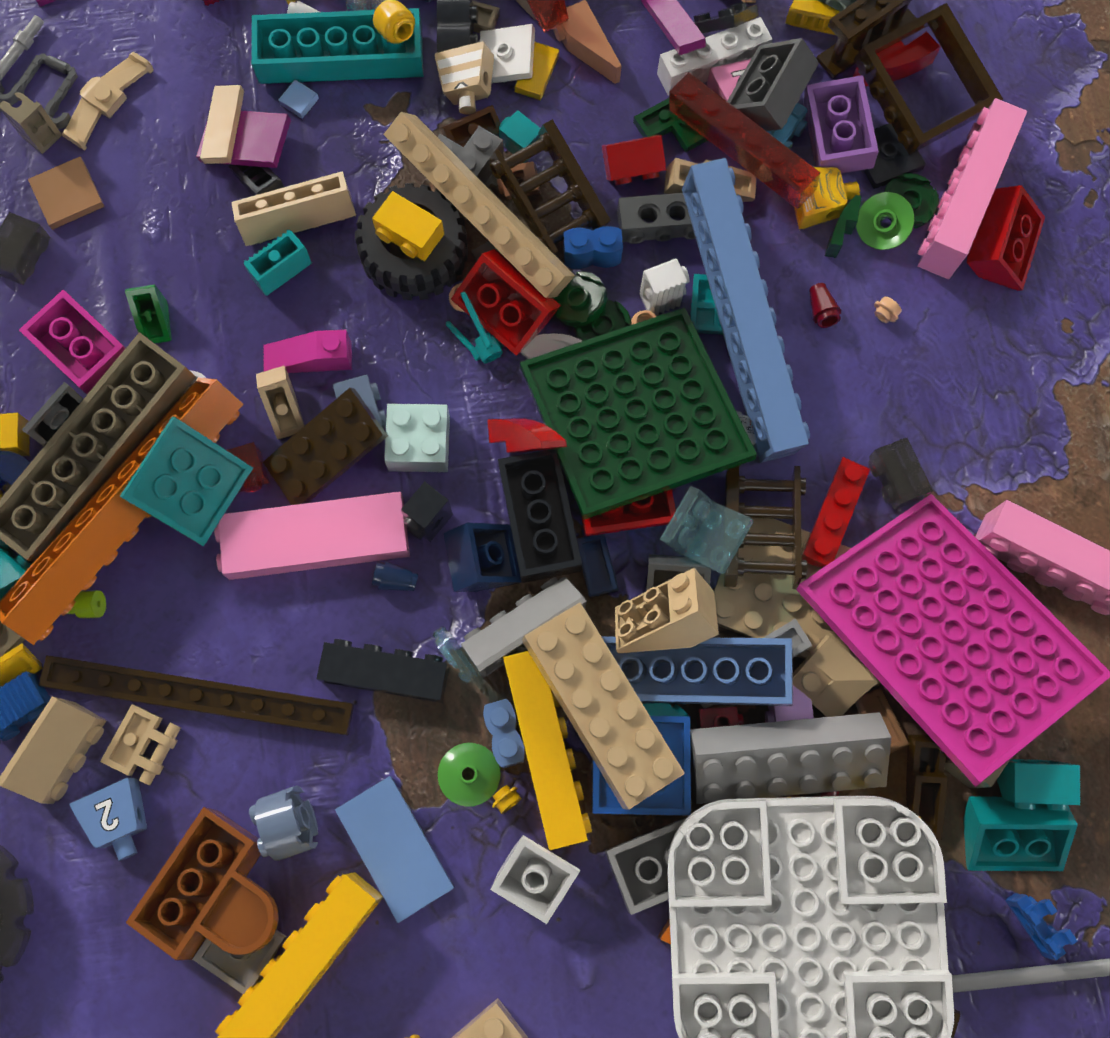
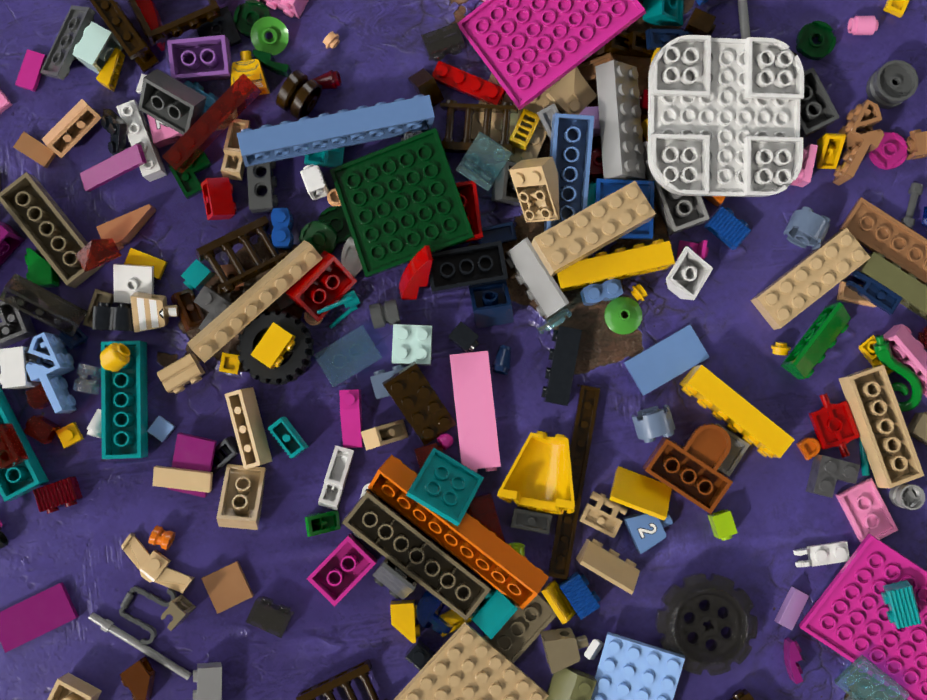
camera: 90 degrees left, 10 degrees up
none -> orange wheel [148,525,176,550]
none -> tan brick [157,353,205,394]
none -> tan slope [216,464,266,530]
none -> yellow plate [219,352,241,375]
none -> dark brown wheel [276,70,322,120]
none -> clear light blue tile [314,325,382,388]
none -> white slope [318,445,354,510]
none -> dark grey wheel [369,299,401,329]
none -> dark brown slope [408,68,444,107]
none -> dark pink hinge [437,433,453,450]
none -> clear red slope [467,493,505,542]
none -> yellow cone [497,431,575,514]
none -> yellow slope [509,109,540,151]
none -> dark grey plate [510,507,552,535]
none -> yellow tile [609,466,672,521]
none -> dark blue hinge [645,29,693,50]
none -> dark pink bracket [676,240,708,260]
none -> dark brown brick [684,8,716,36]
none -> blue brick [704,206,751,250]
none -> lime brick [708,509,738,541]

